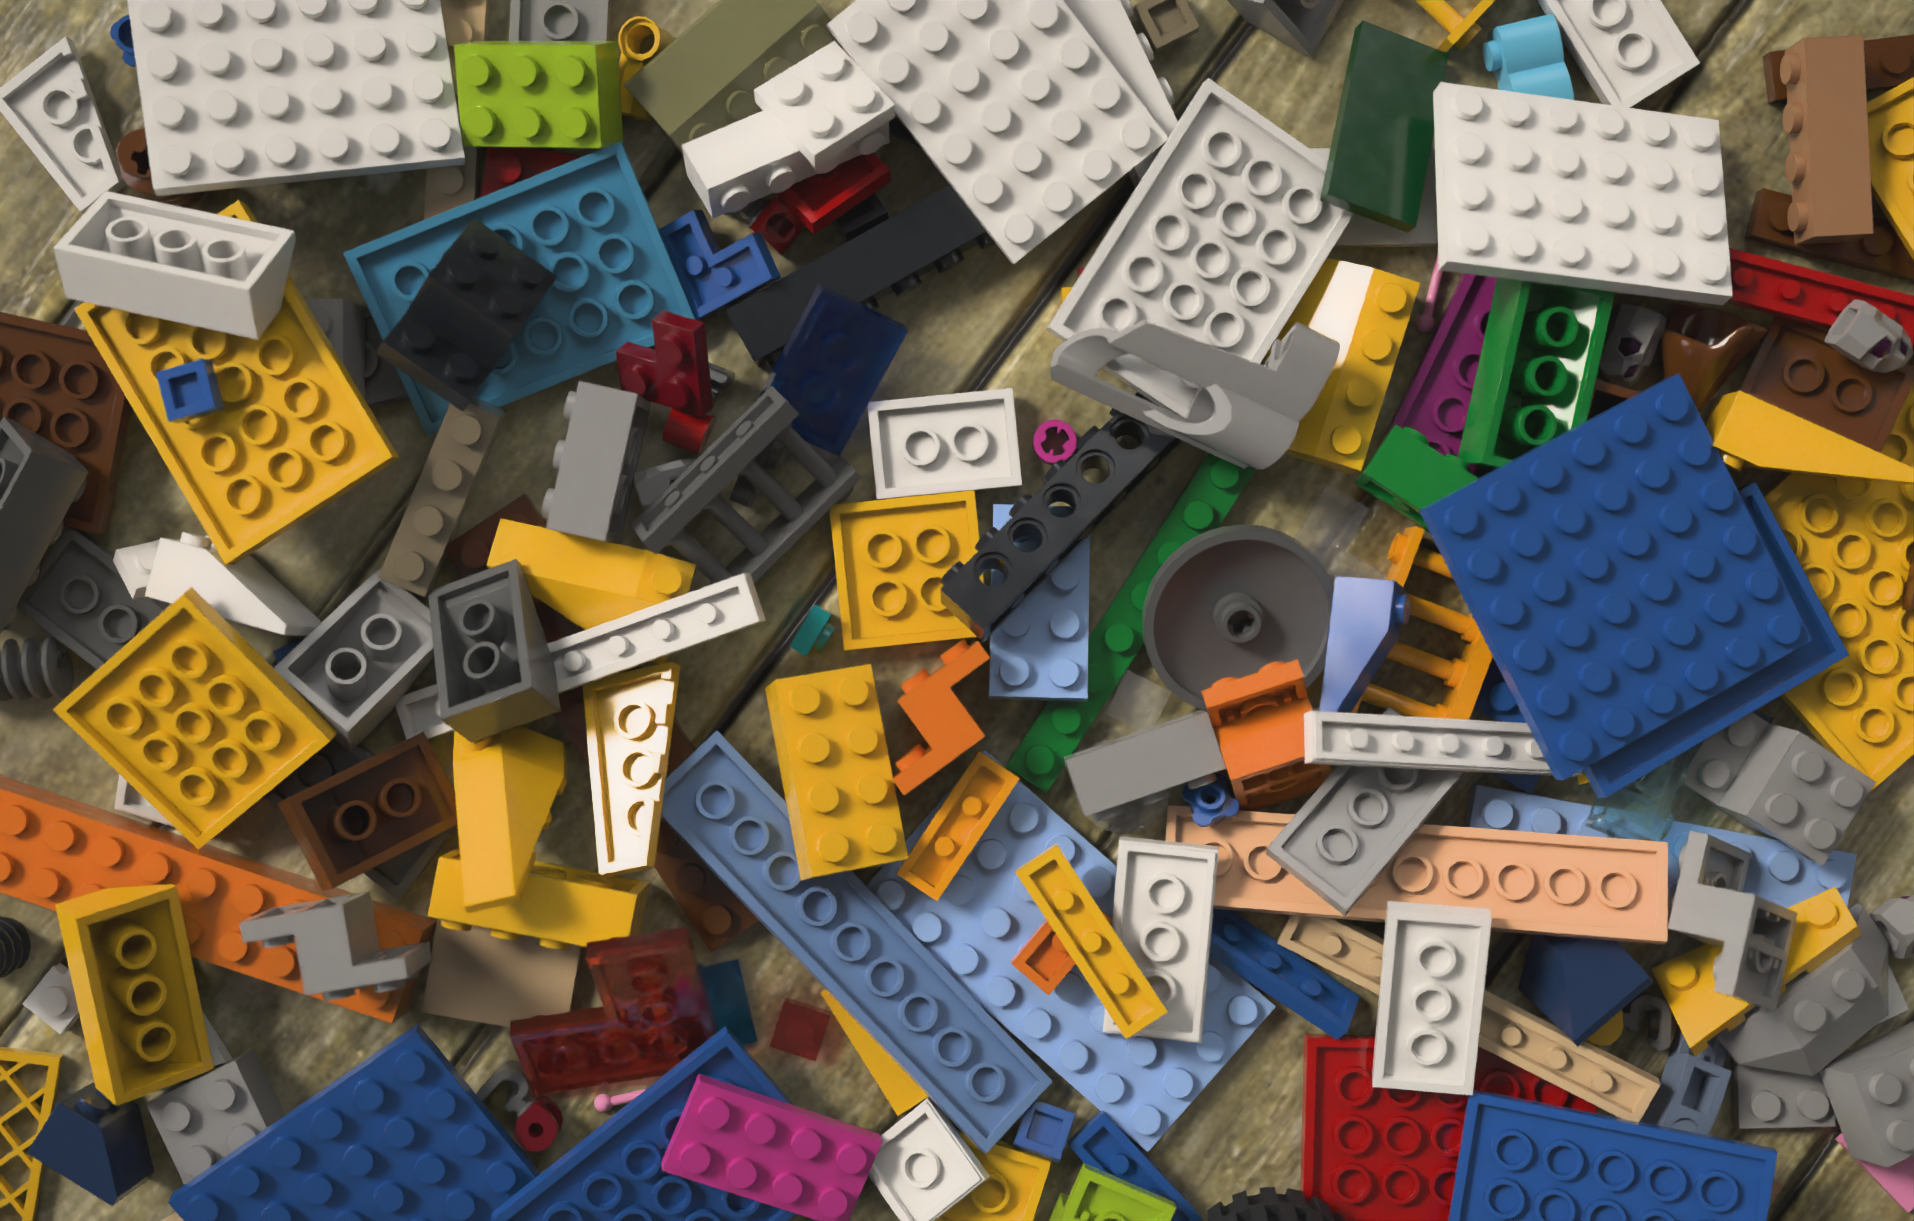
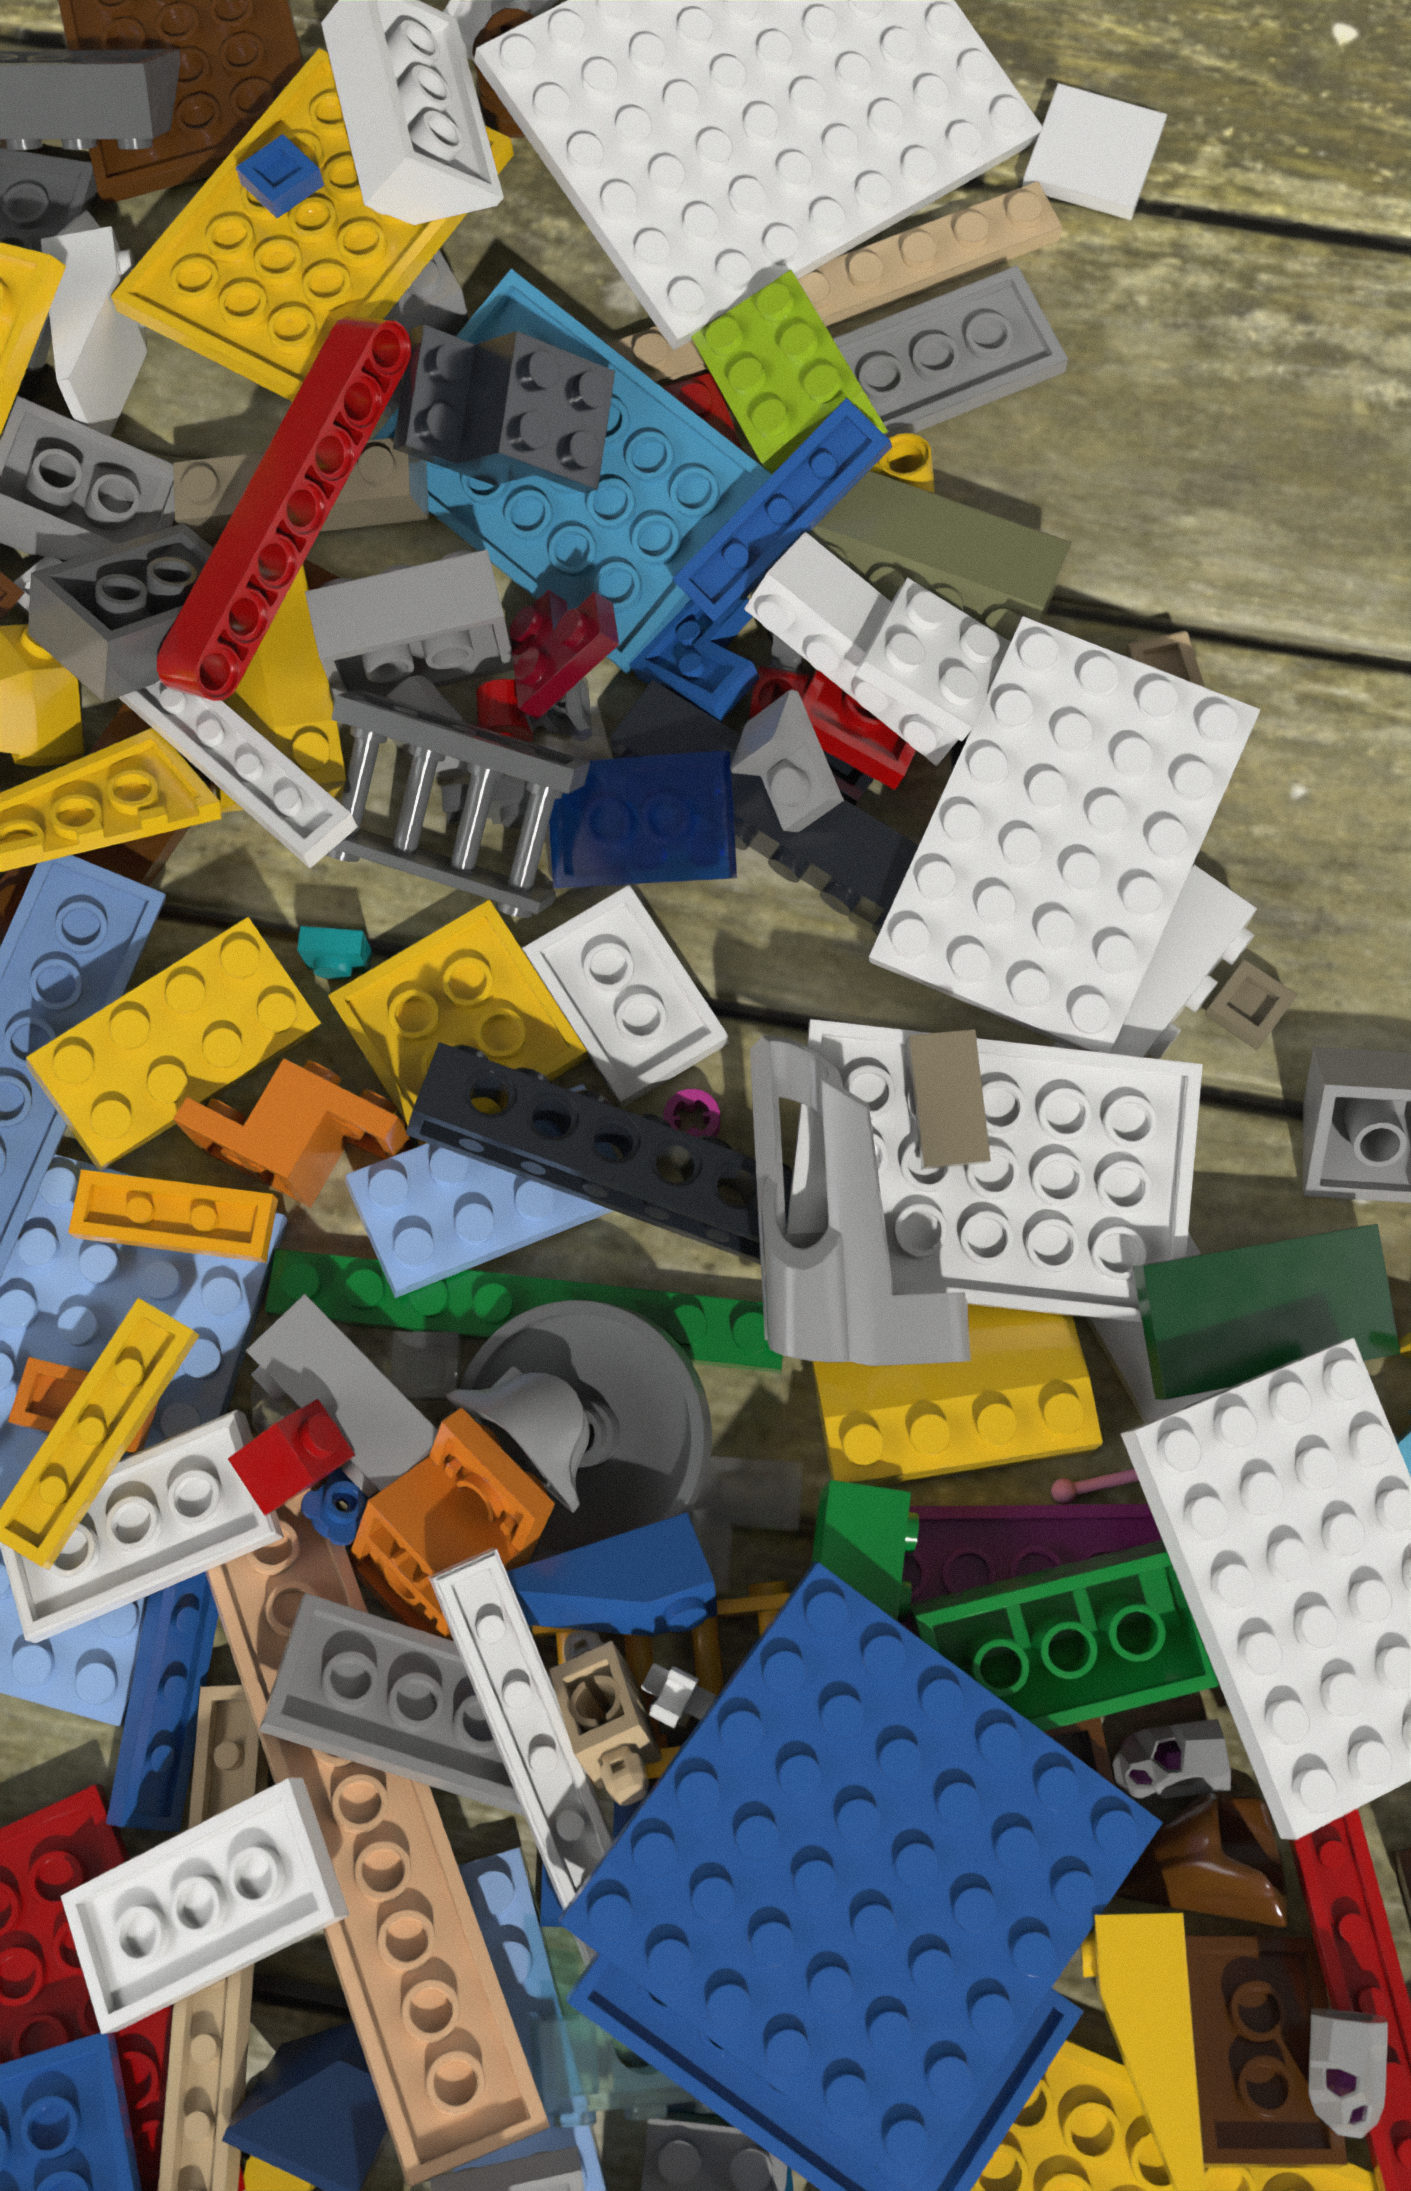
camera: 70 degrees right, 15 degrees down
none -> red beam [157,316,411,701]
none -> red brick [228,1399,355,1516]
none -> light grey hat [446,1366,590,1513]
none -> tan piece [549,1630,663,1806]
none -> white plate [641,1663,717,1728]
none -> blue plate [672,398,893,626]
none -> light grey slope [730,690,844,832]
none -> dark tan tile [907,1029,991,1170]

